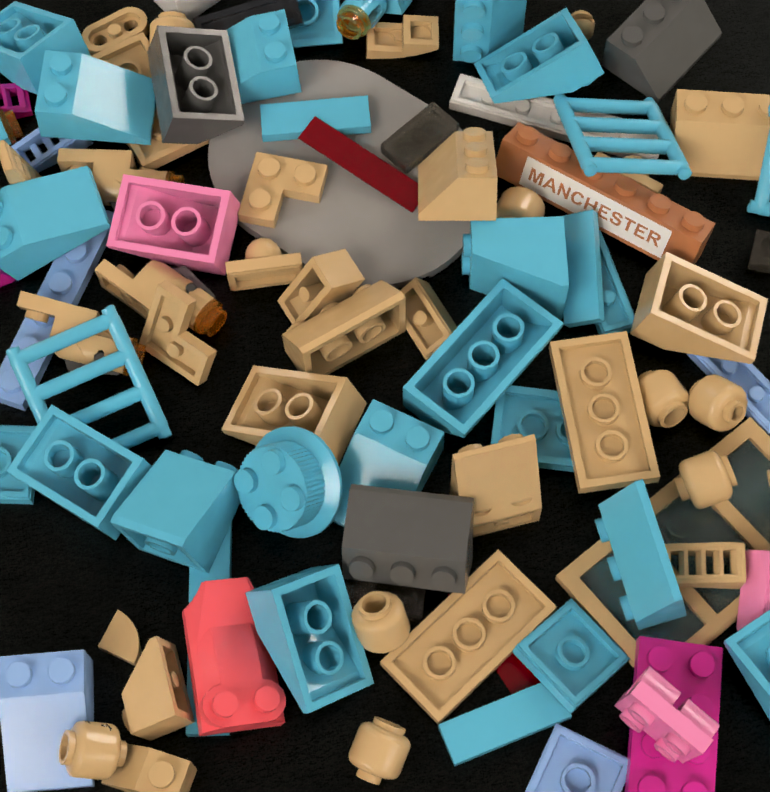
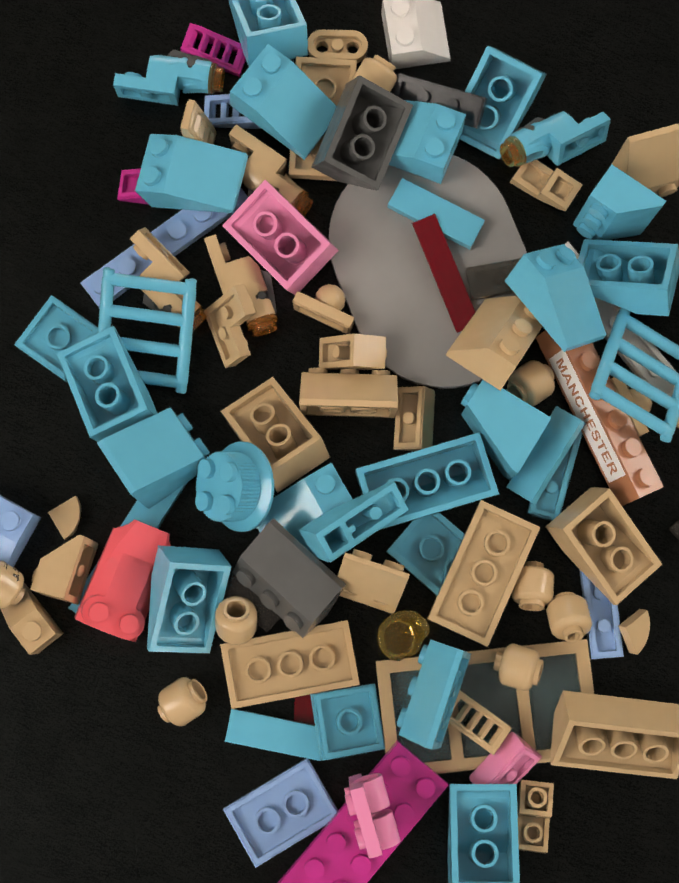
camera: 30 degrees right, 15 degrees up
tan plate [238,152,328,228] -> none
none -> medium azure slope [299,481,408,563]
none -> clear yellow hair [377,610,430,661]
none -> medium azure slope [505,244,606,352]

